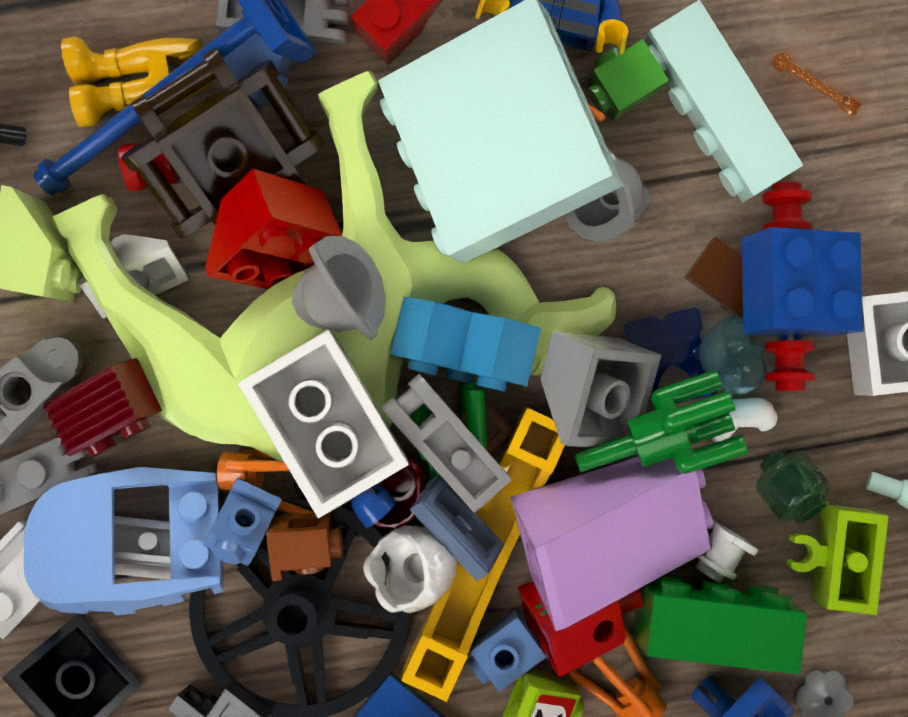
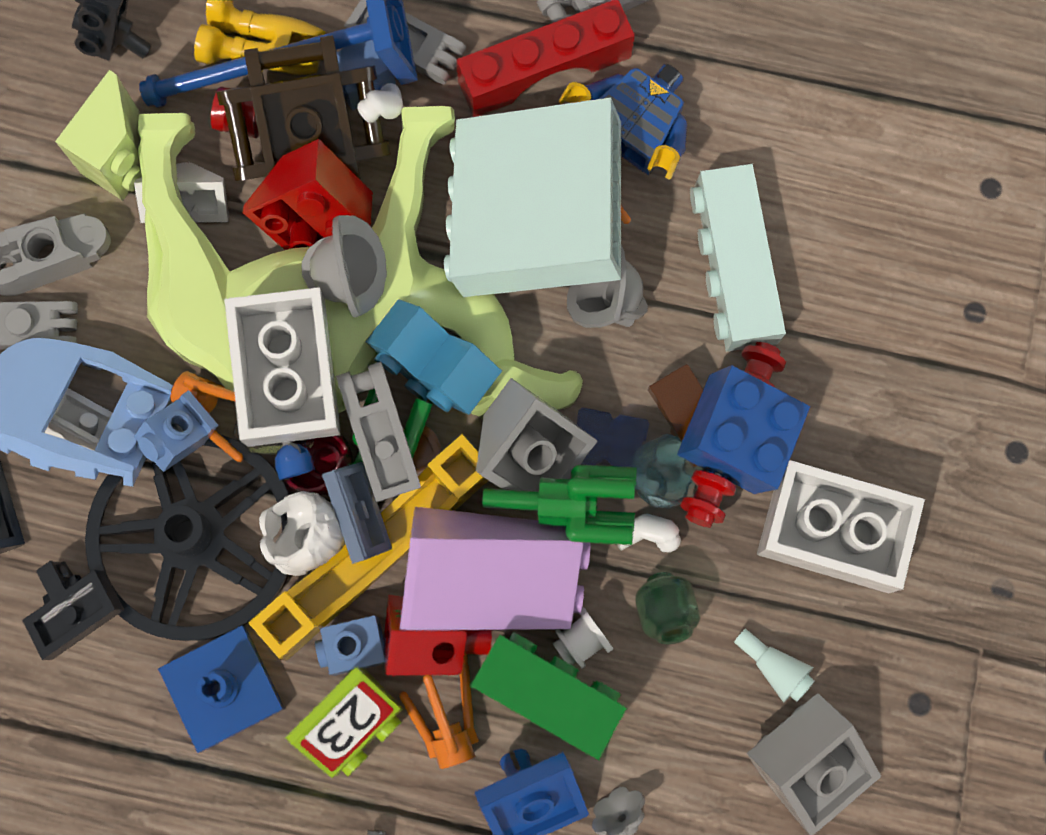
camera: 20 degrees right, 10 degrees down
dark red brick [43,358,162,458] -> none
dark orange brick [266,512,343,581] -> none
bright green brick [587,39,669,121] -> none
clear orange hinge [772,53,861,115] -> none
lime brick [786,504,889,615] -> none
none -> white arm [357,83,403,123]

